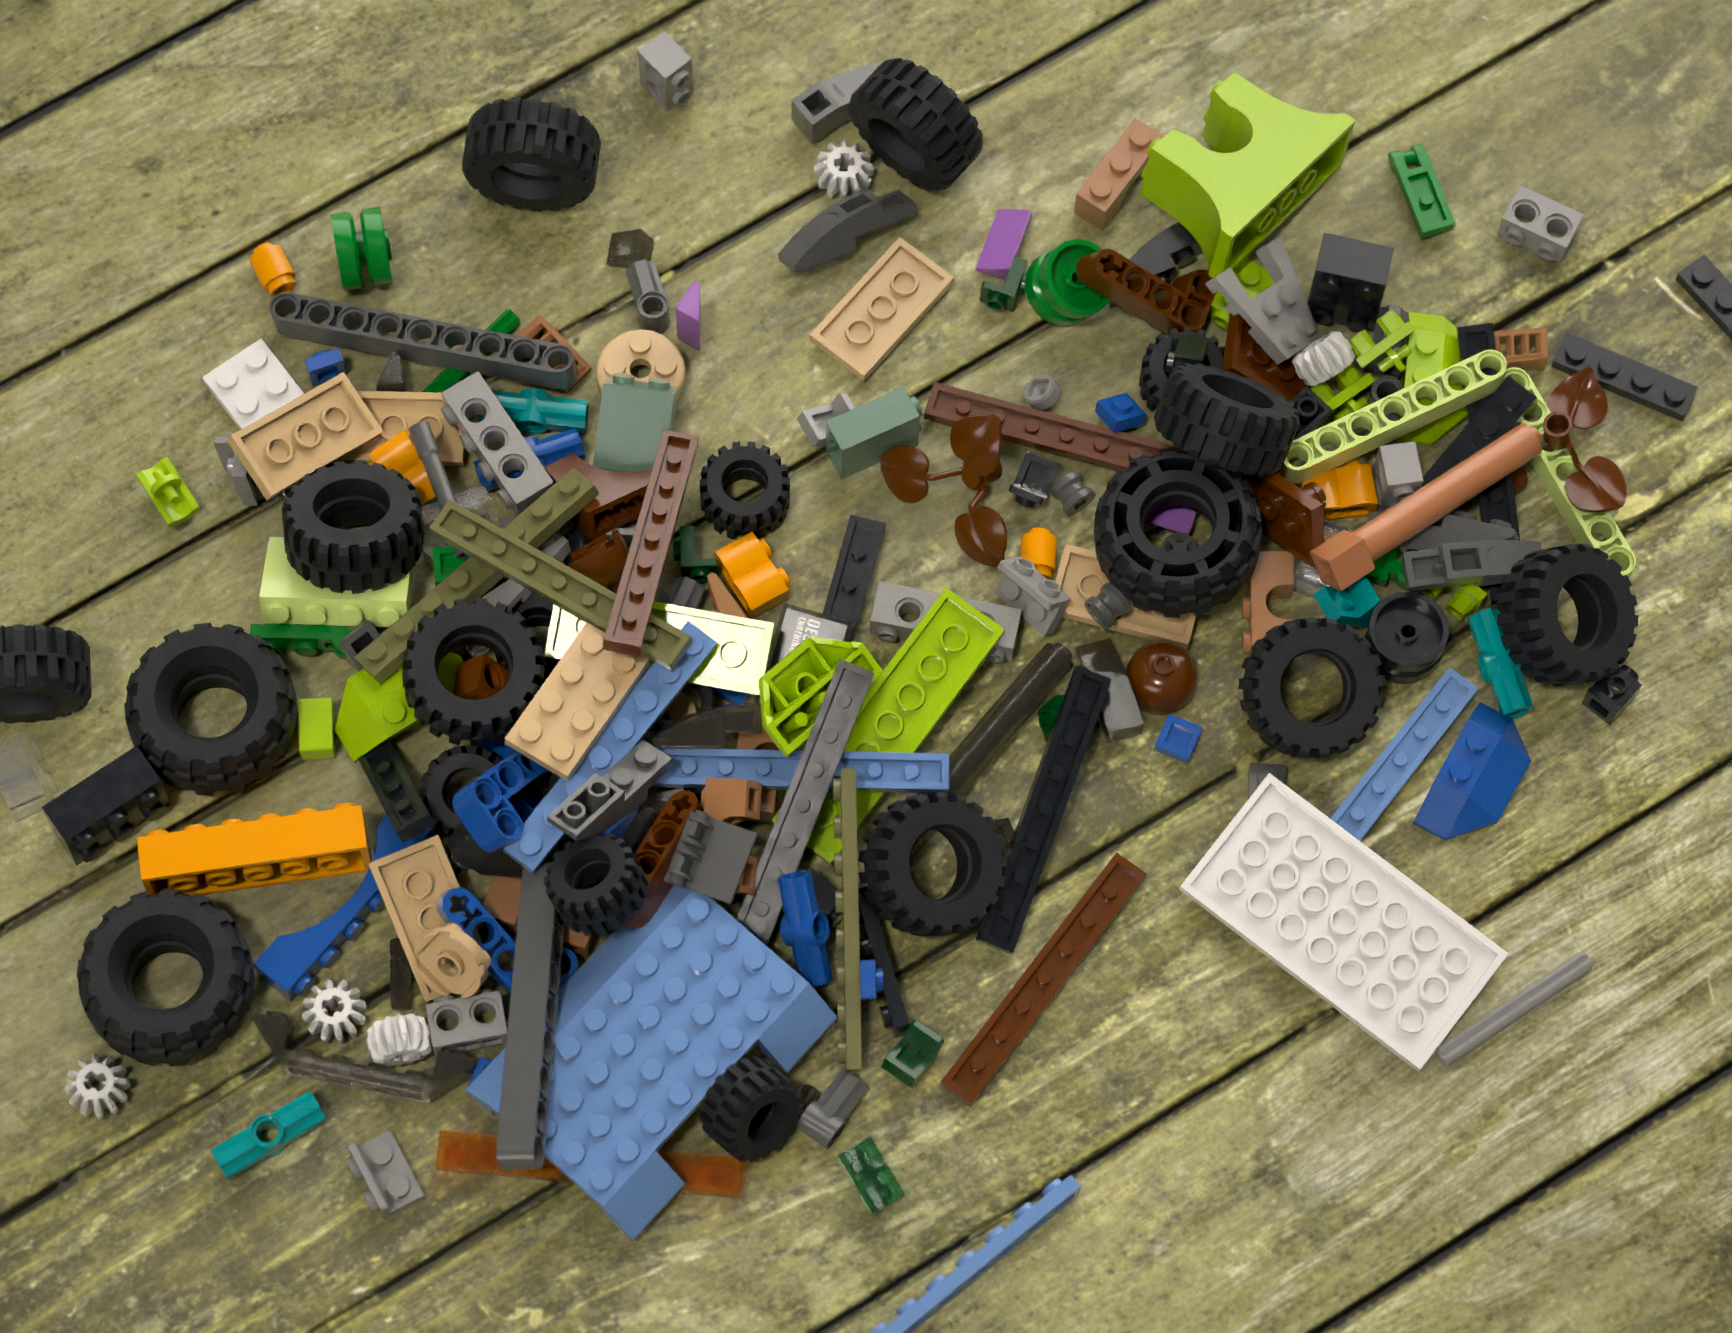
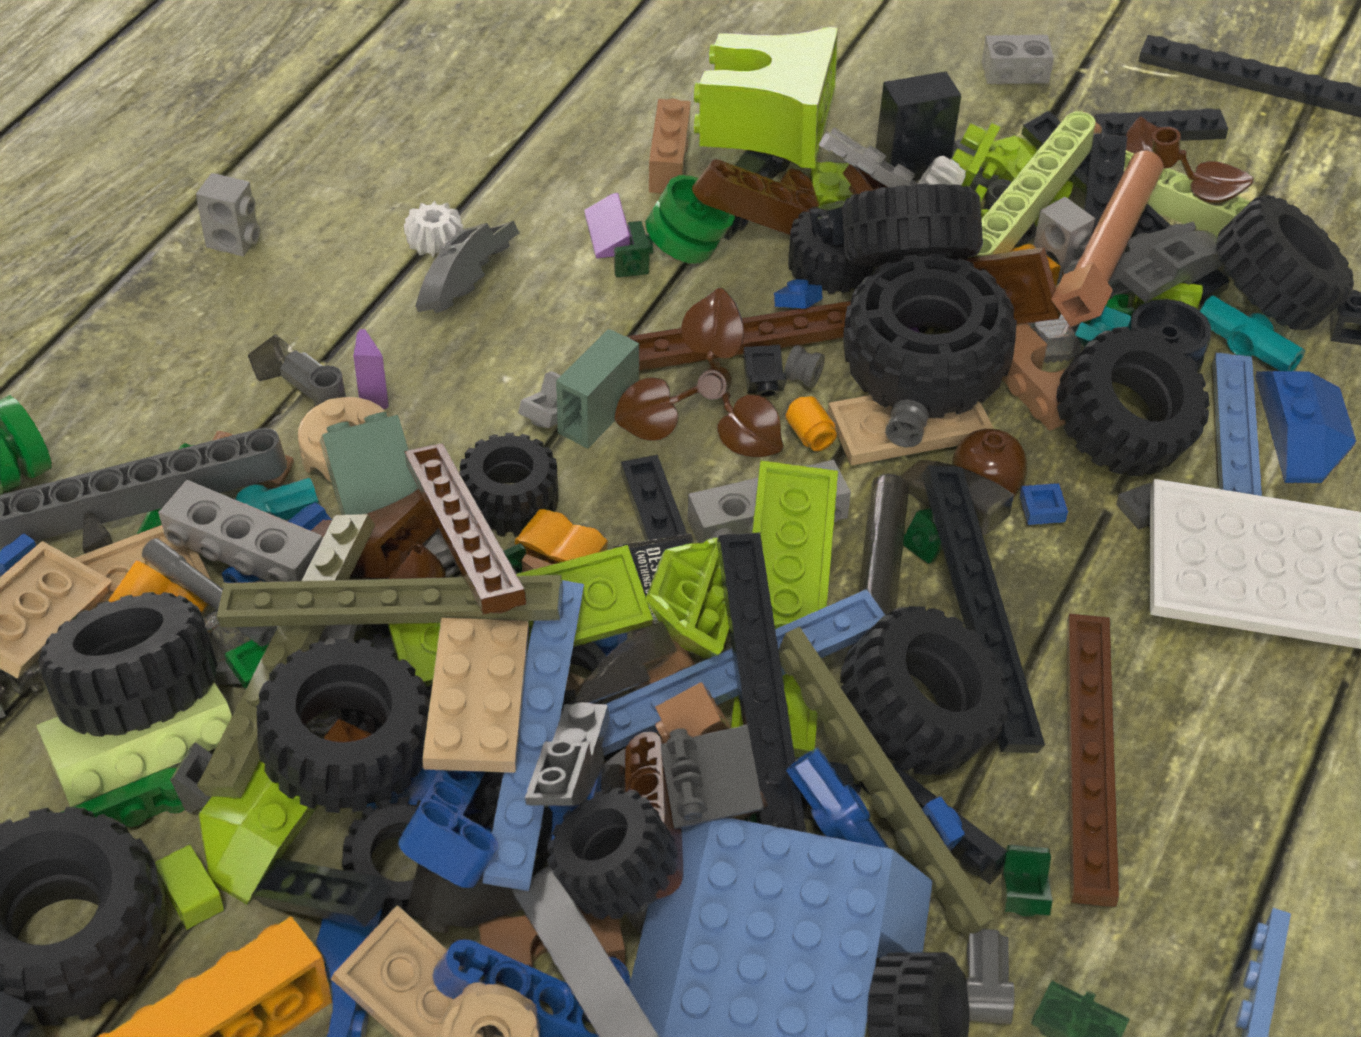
camera: 30 degrees left, 20 degrees down
black tyre [462,97,601,212] -> none
slope [791,62,878,145] -> none
tan plate [809,237,954,381] -> none
black tyre [849,58,983,191] -> none
light grey bracket [993,556,1071,636] -> none
green plate [1388,144,1456,239] -> none

